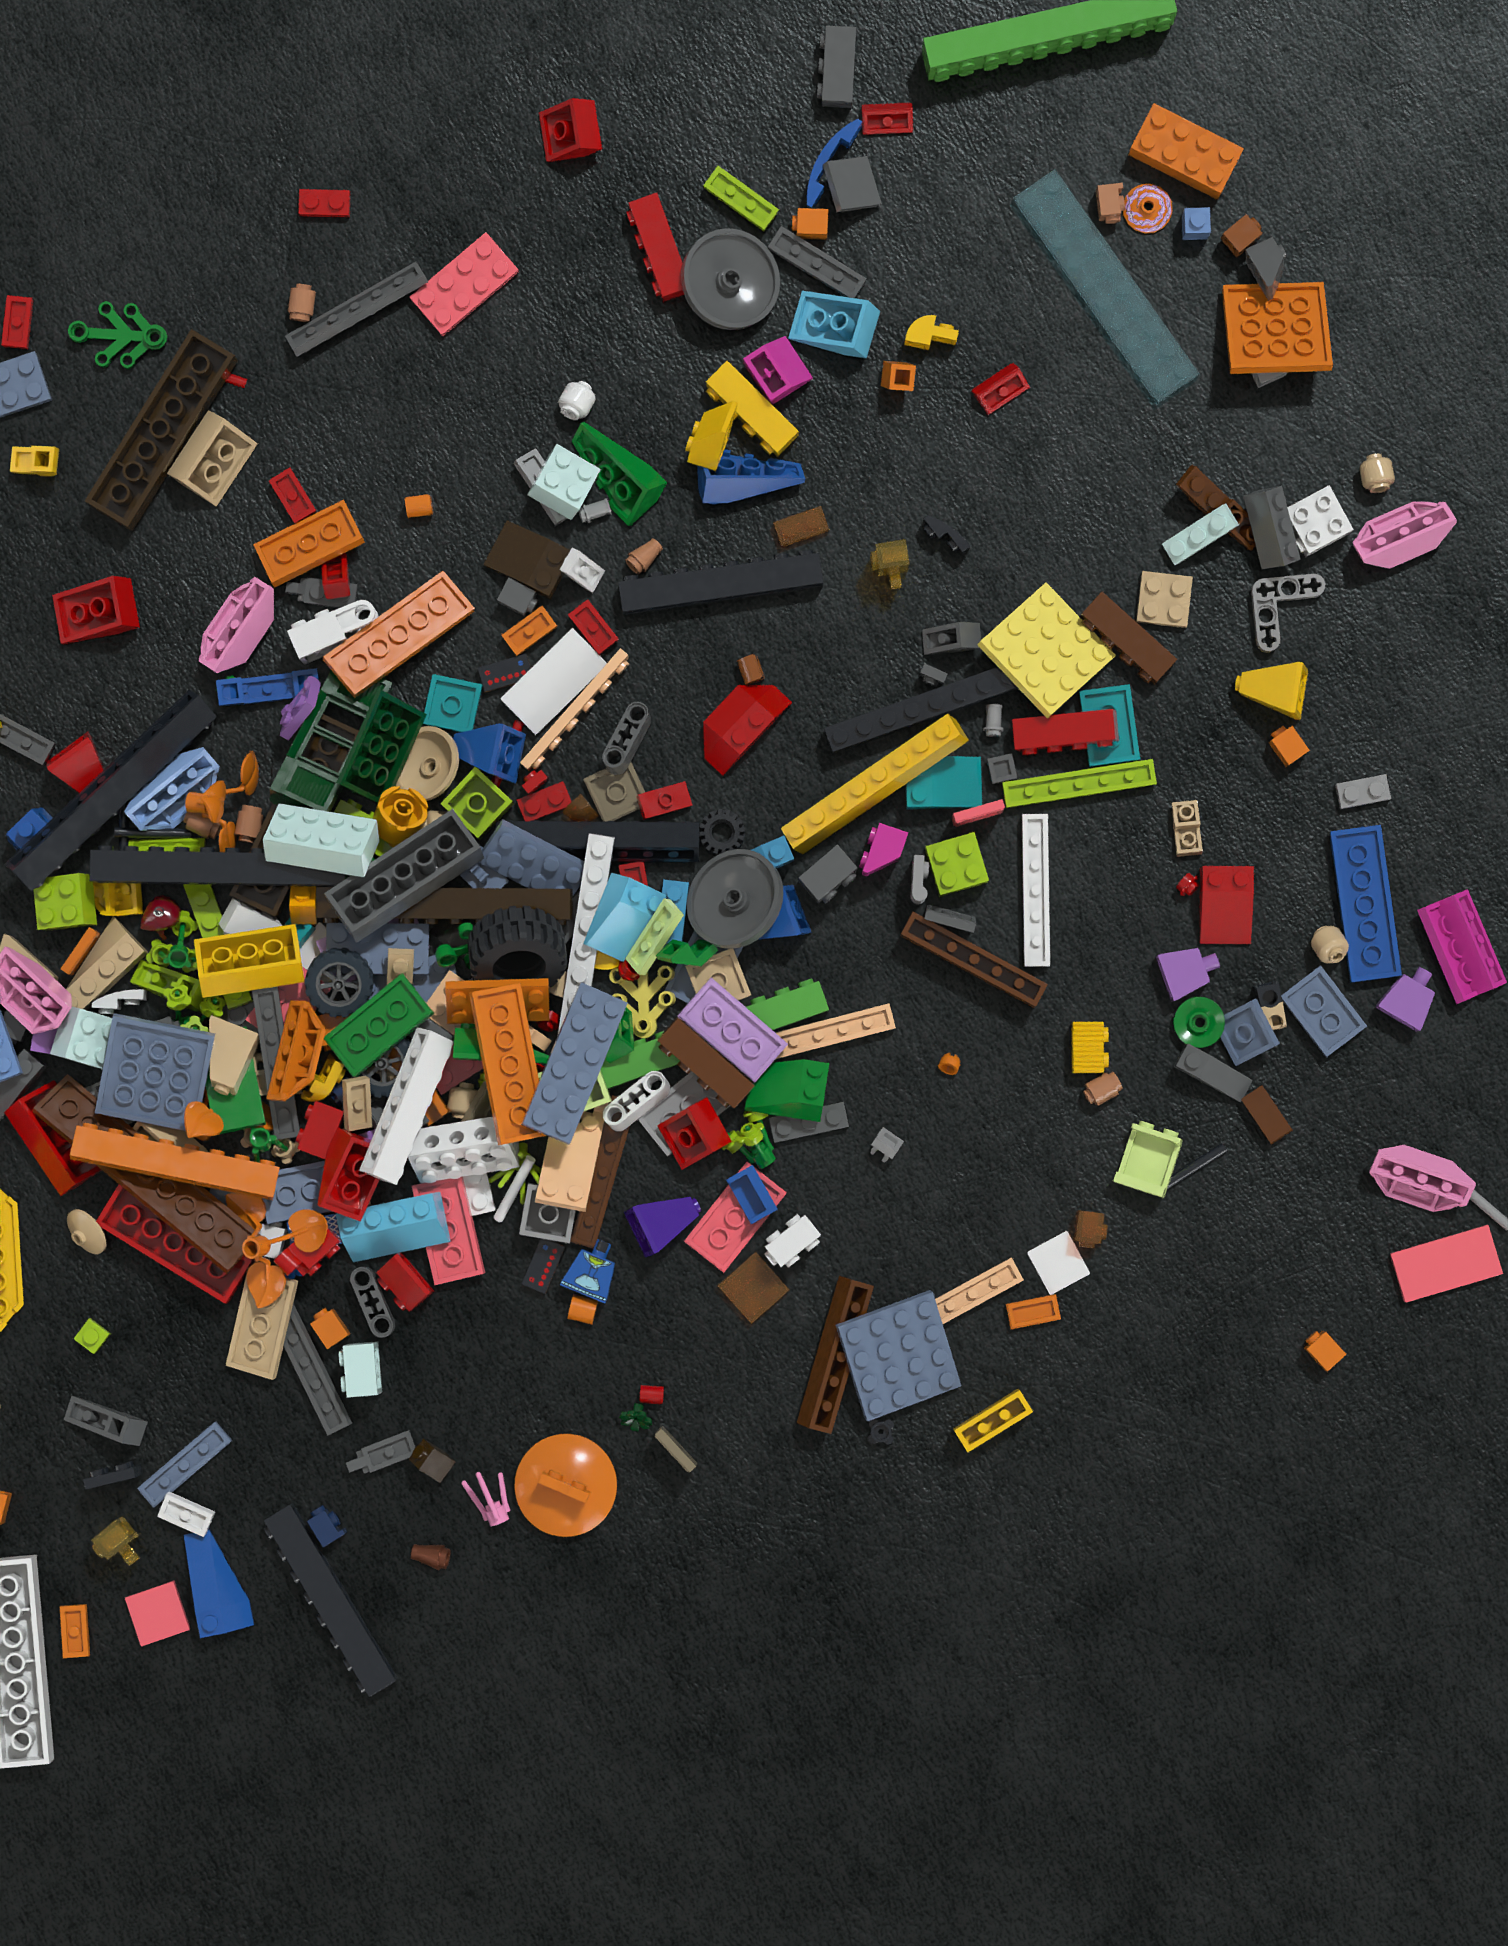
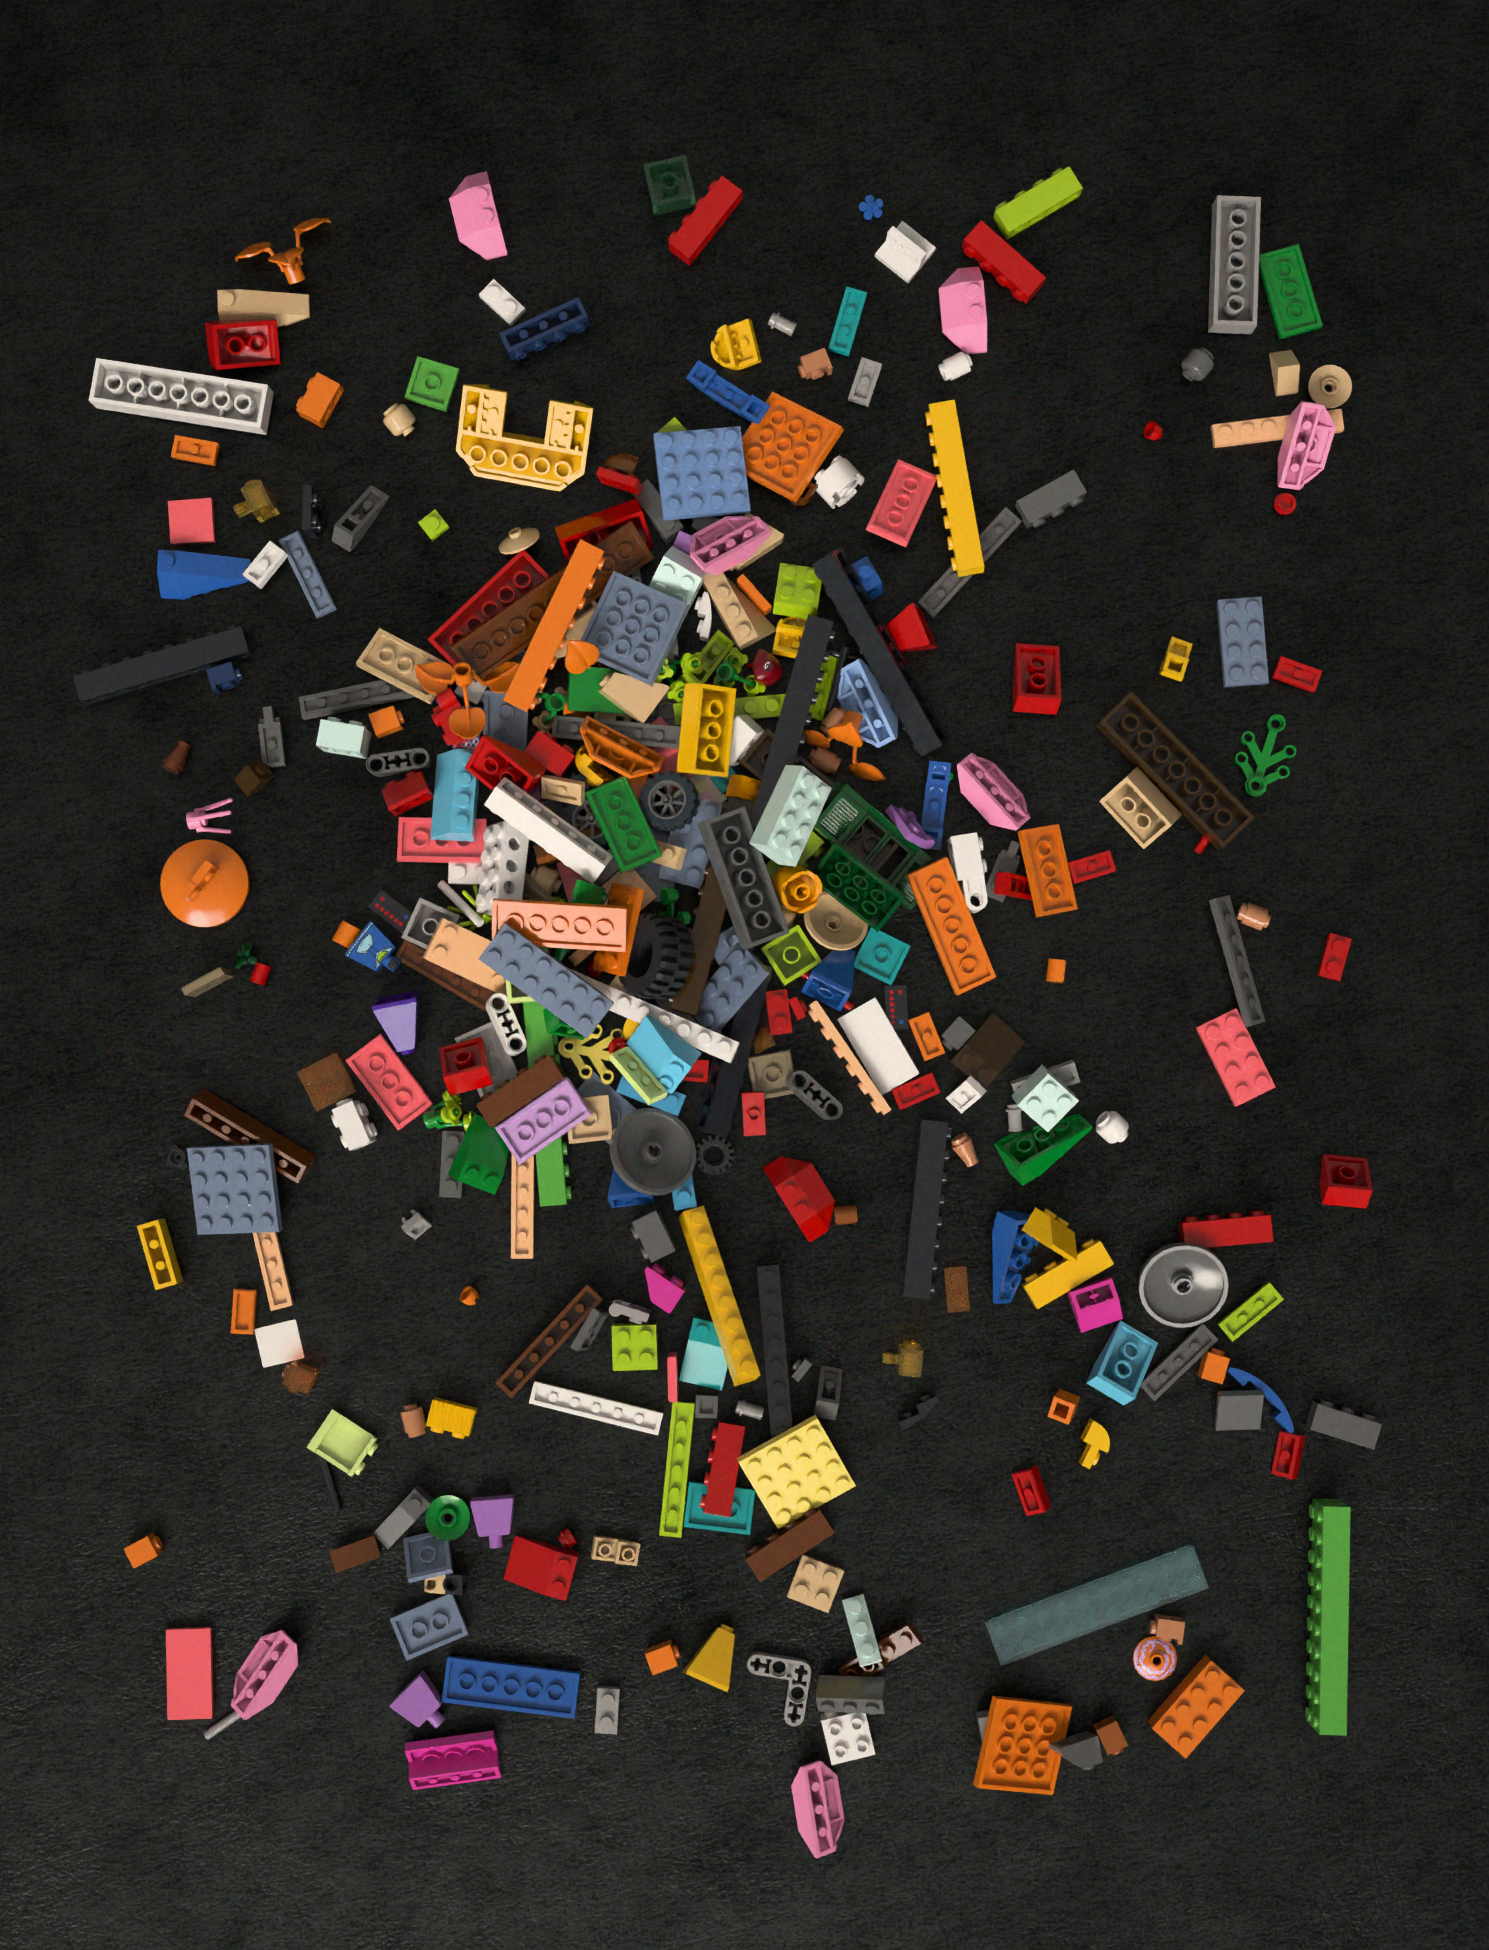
camera: 100 degrees right, 0 degrees up
green slope [655,939,718,966] -> none
blue panel [726,1165,778,1224] -> none
medium blue brick [1182,207,1211,240] -> none
tan head [1311,926,1349,963] -> none
tan head [1359,454,1395,493] -> none

